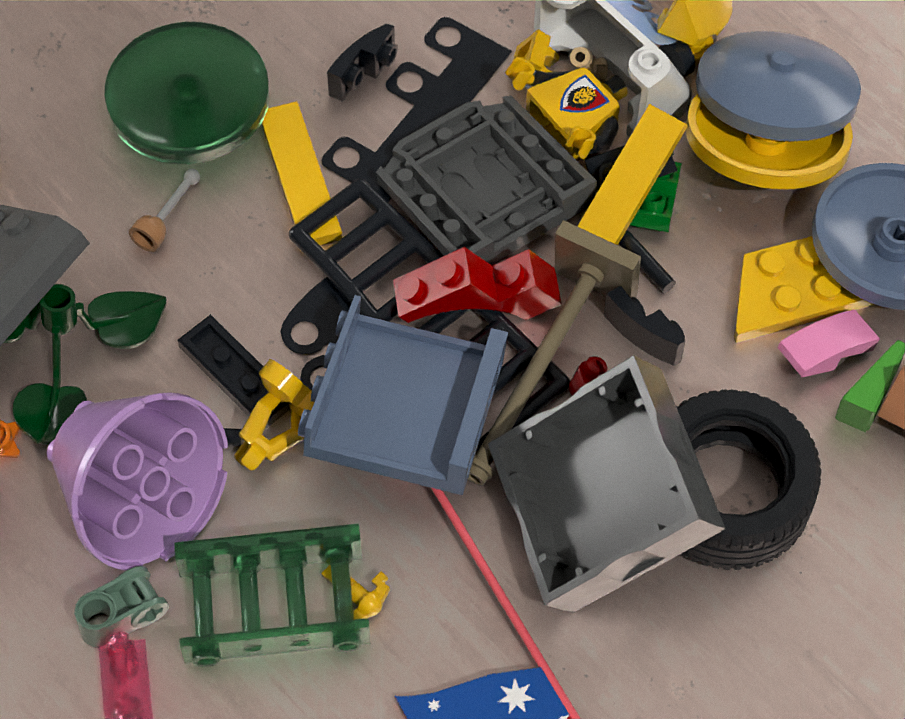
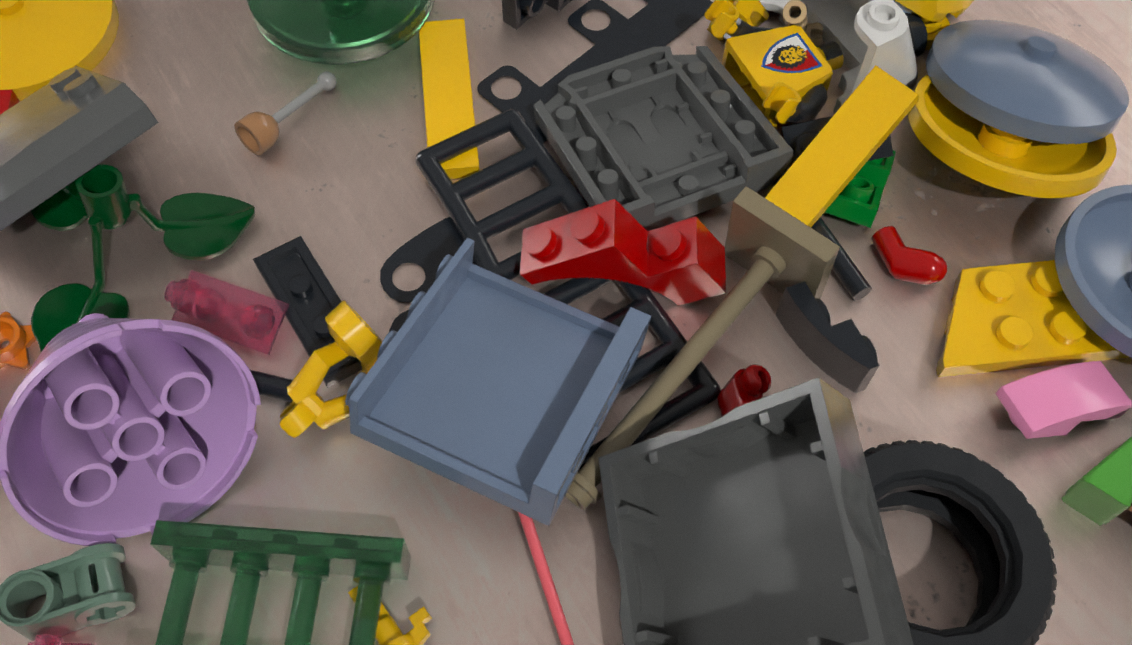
camera: 10 degrees right, 0 degrees up
none -> clear pink hinge [164,270,289,355]
none -> red arm [871,226,947,285]

